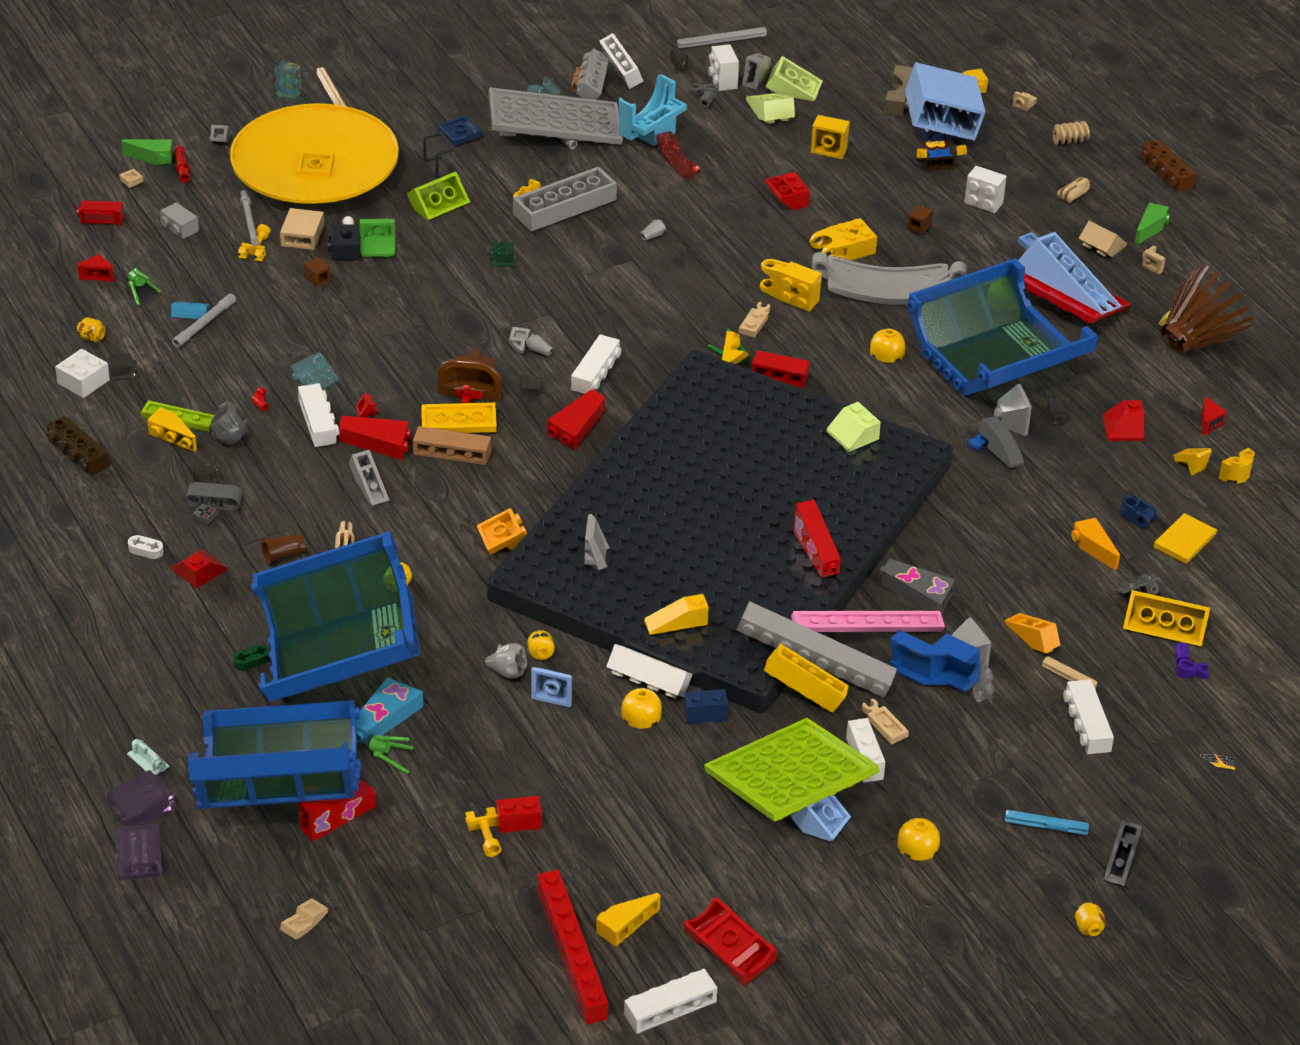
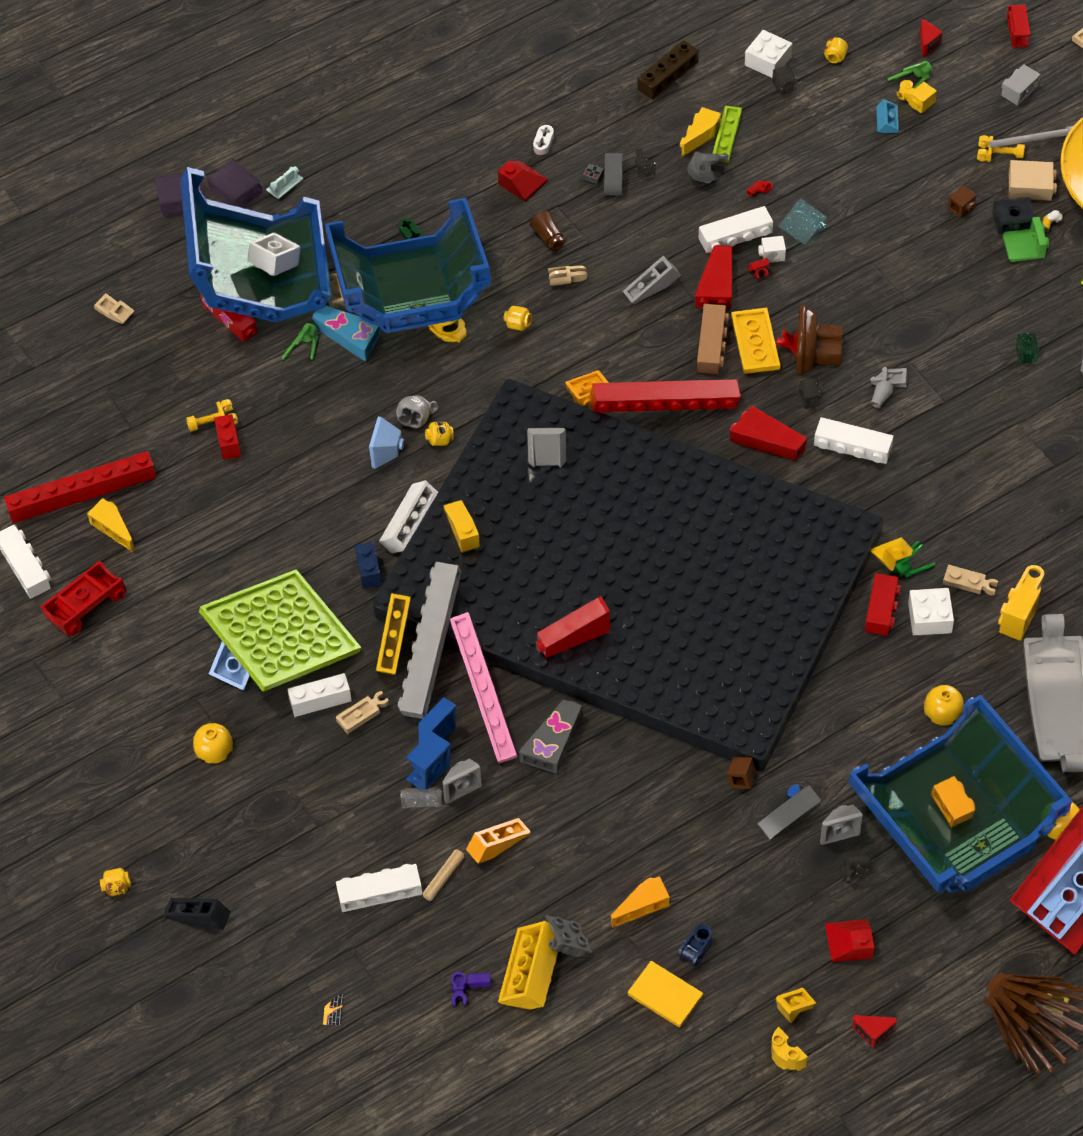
camera: 90 degrees right, 15 degrees up
light grey piece [172,293,236,348] -> none
yellow cylinder [621,688,662,729] -> none
yellowish green slope [827,402,881,452] -> none
dark azure axle [1005,810,1089,835] -> none
none -> white brick [248,233,300,276]
none -> brick [590,379,741,413]
none -> reddish brown brick [727,757,757,789]
none -> white brick [758,236,786,263]
none -> yellow brick [897,80,937,114]
none -> white brick [908,588,954,636]
none -> light orange brick [931,776,975,828]

